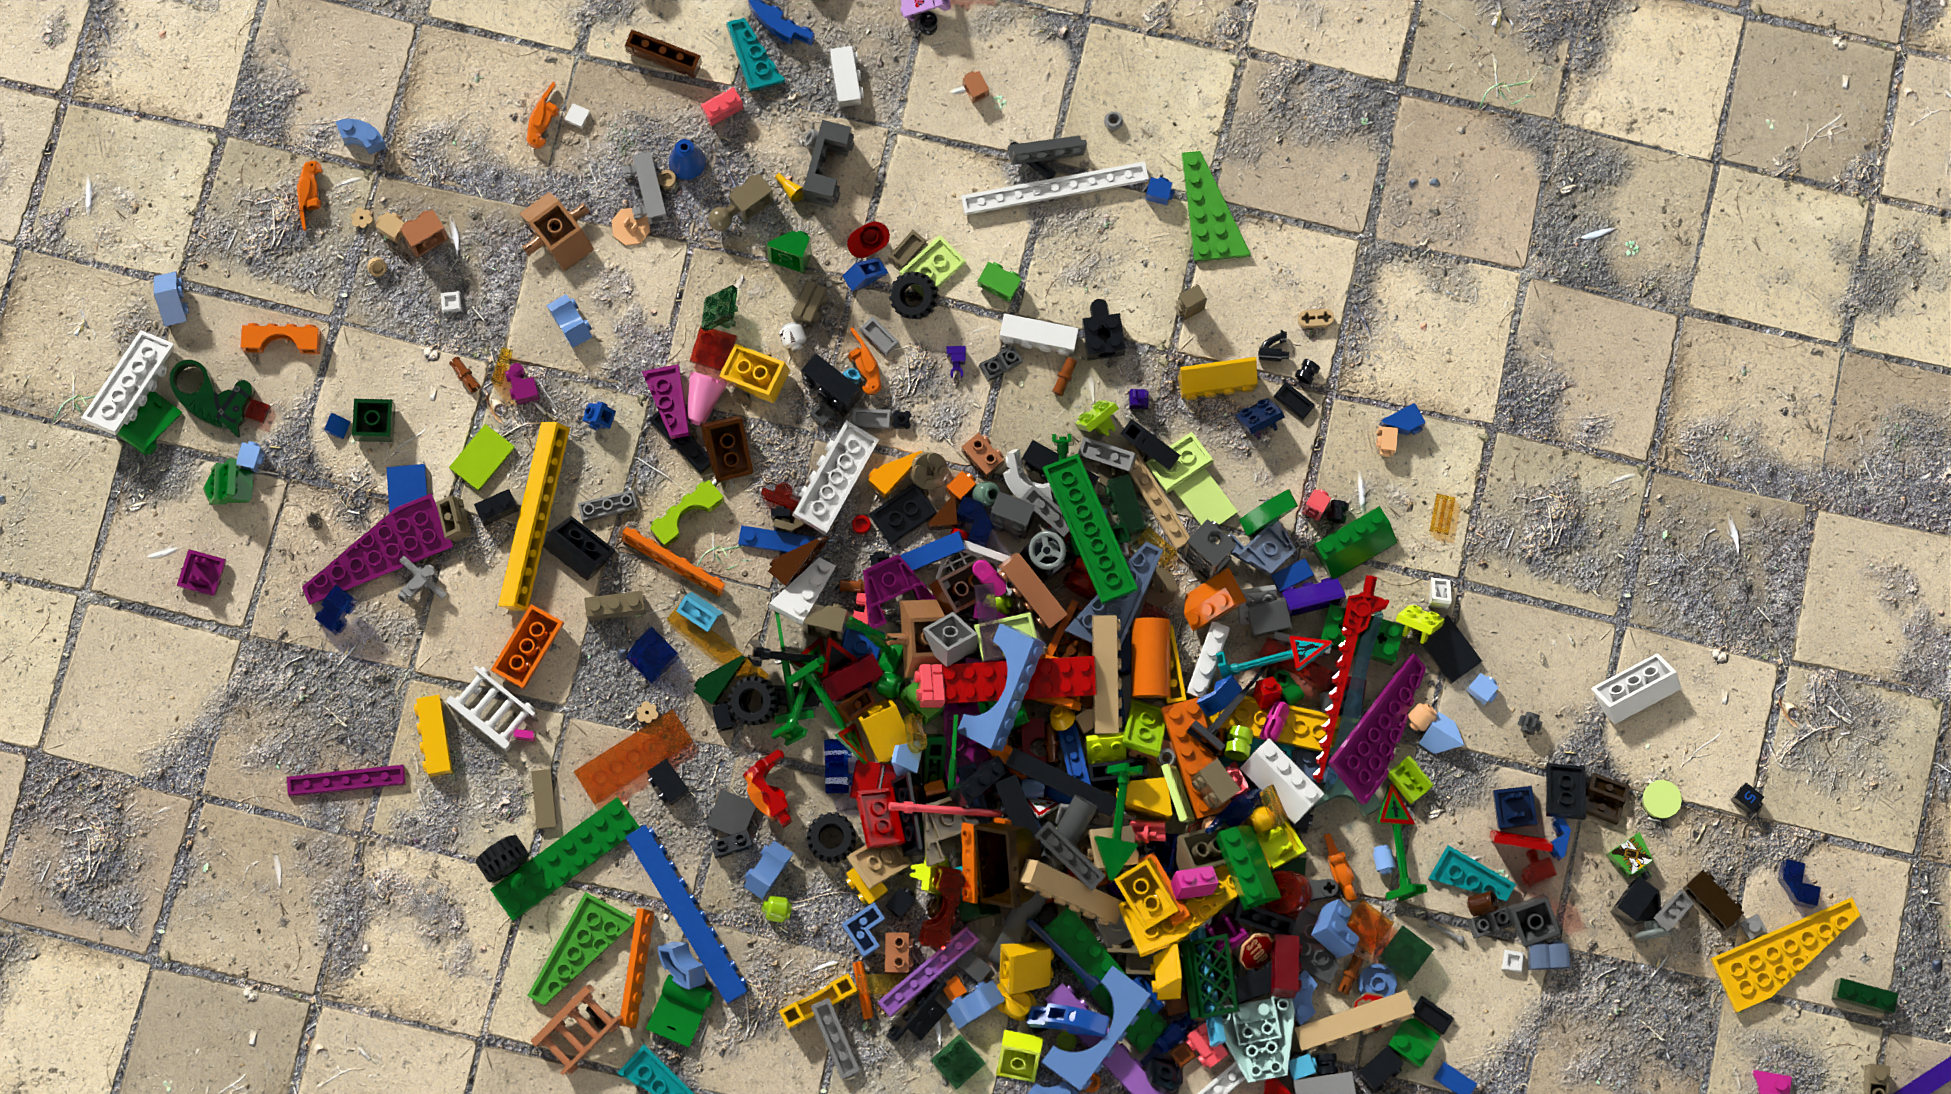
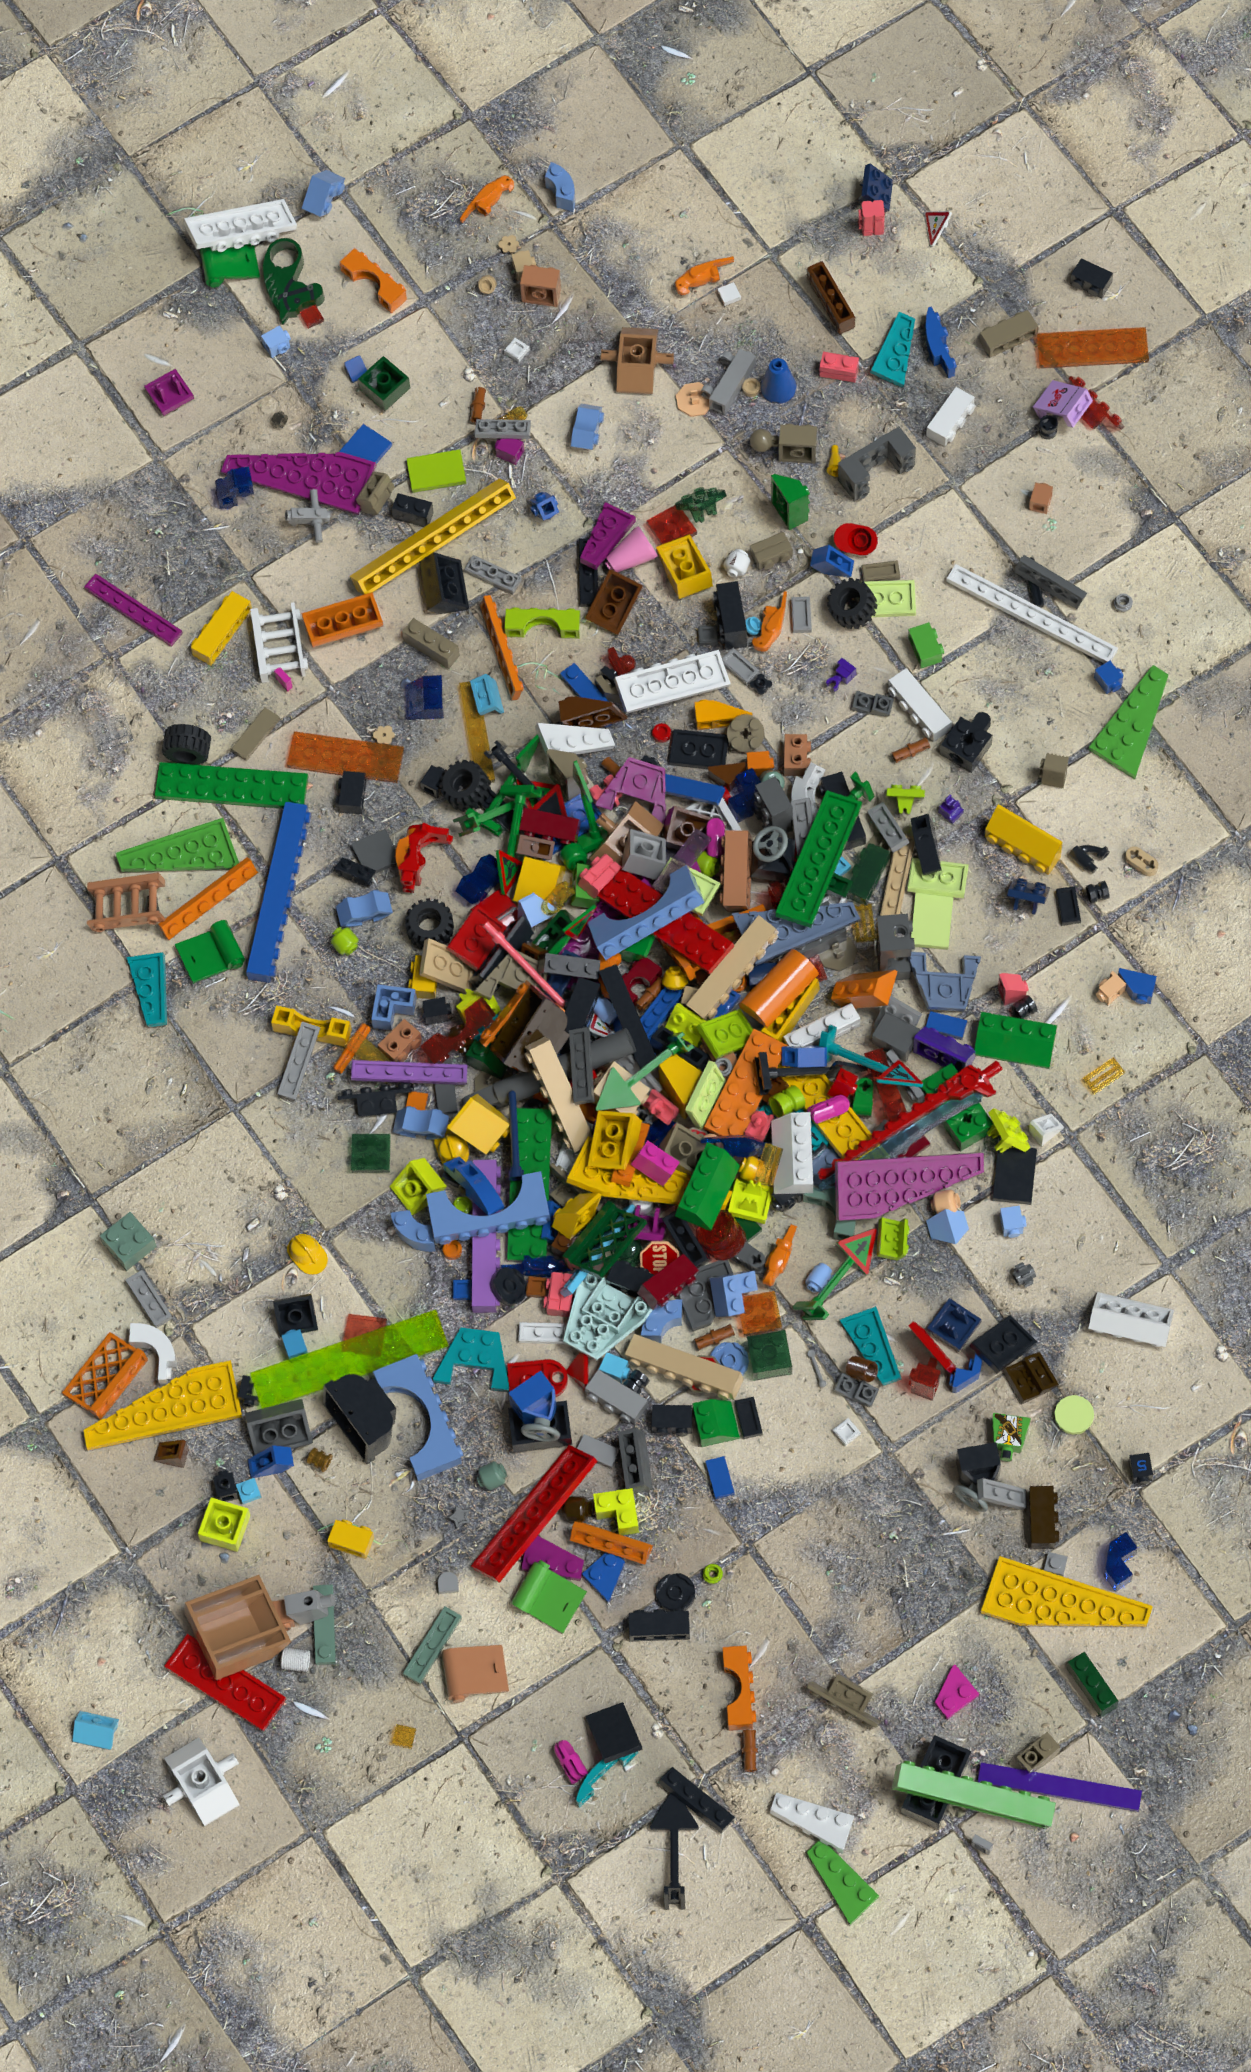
camera: 50 degrees right, 10 degrees down
green piece [203,458,253,505] -> none
medium blue brick [658,941,706,989] -> none
dark green slope [693,655,748,705] -> none
dark tan brick [1191,758,1241,810] -> none
green slope [1239,489,1298,536] -> none
dark grey slope [1507,894,1561,947] -> none
sand blue brick [1527,940,1570,970] -> none
none -> light grey tile [475,419,531,439]

